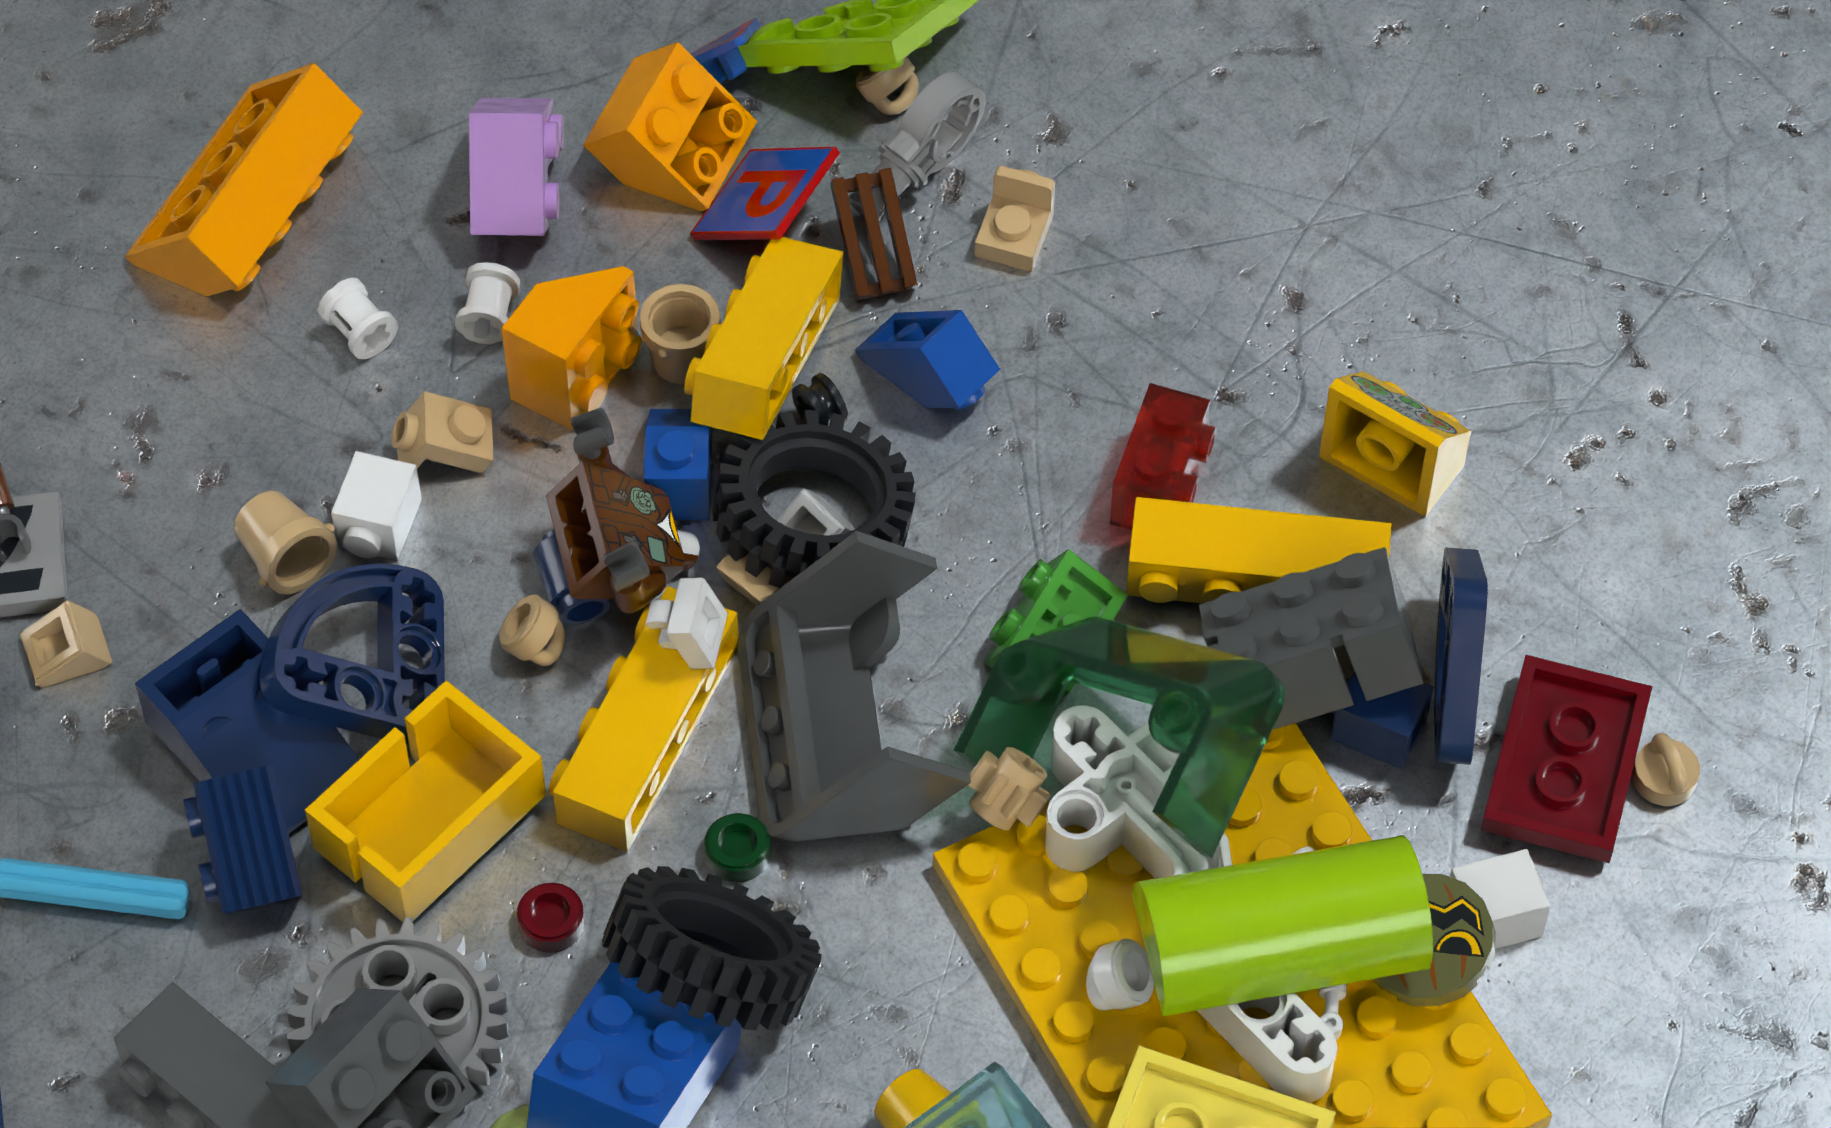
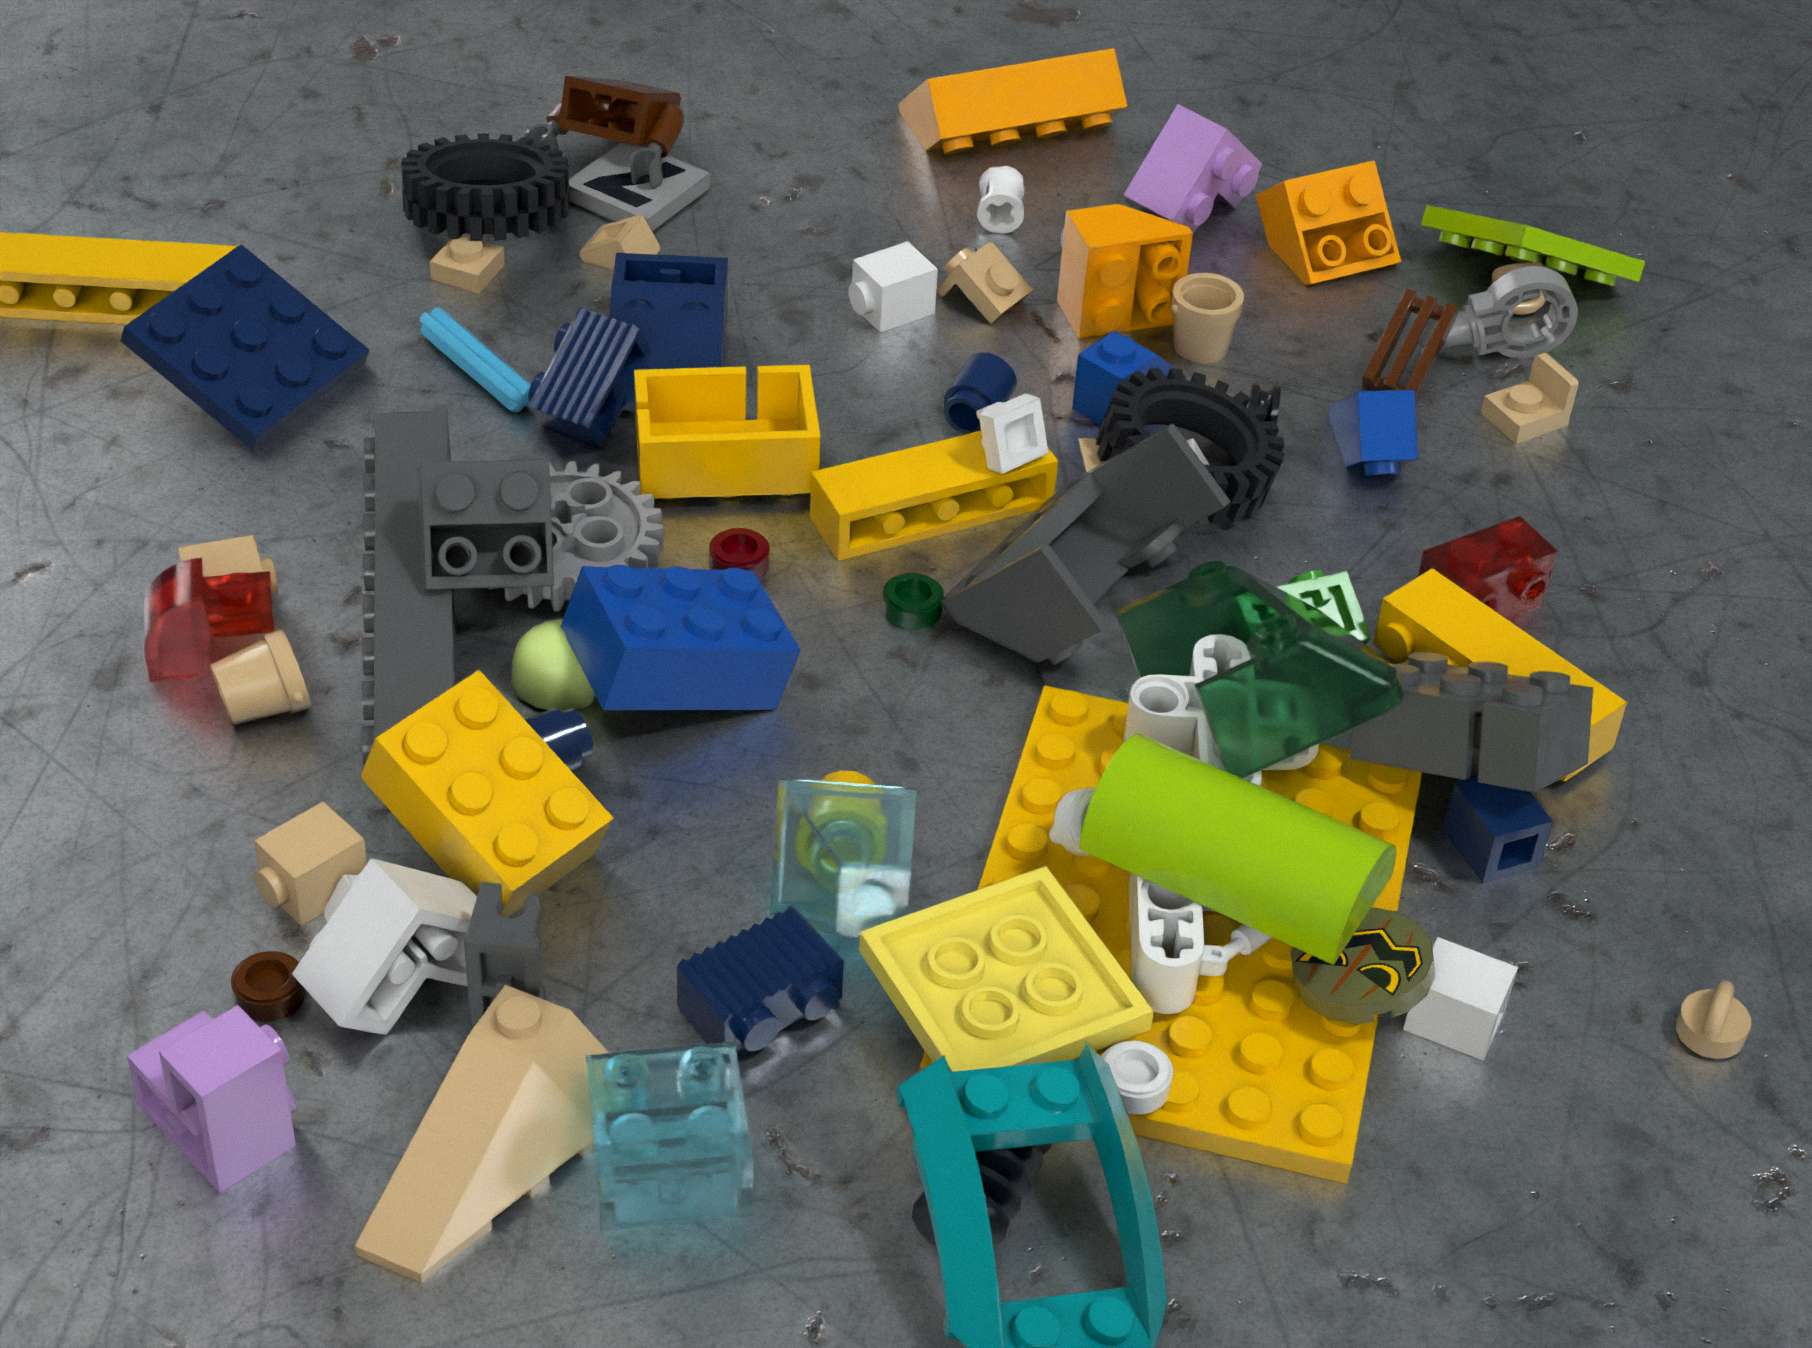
camera: 40 degrees right, 15 degrees down
tan piece [233,491,338,594] -> none
dark blue beam [260,564,445,745] -> none
tan tile [499,594,565,666] -> none
reddish brown torso [546,408,700,614] -> none
black tyre [602,866,822,1030] -> none
yellow brick [684,237,844,440] -> none
blue piece [690,18,760,83] -> none
piece [690,146,840,240] -> none
tan gear [968,747,1050,830] -> none
yellow slope [1319,371,1471,517] -> none
dark blue beam [1434,547,1488,765] -> none
dark red plate [1481,655,1653,863] -> none

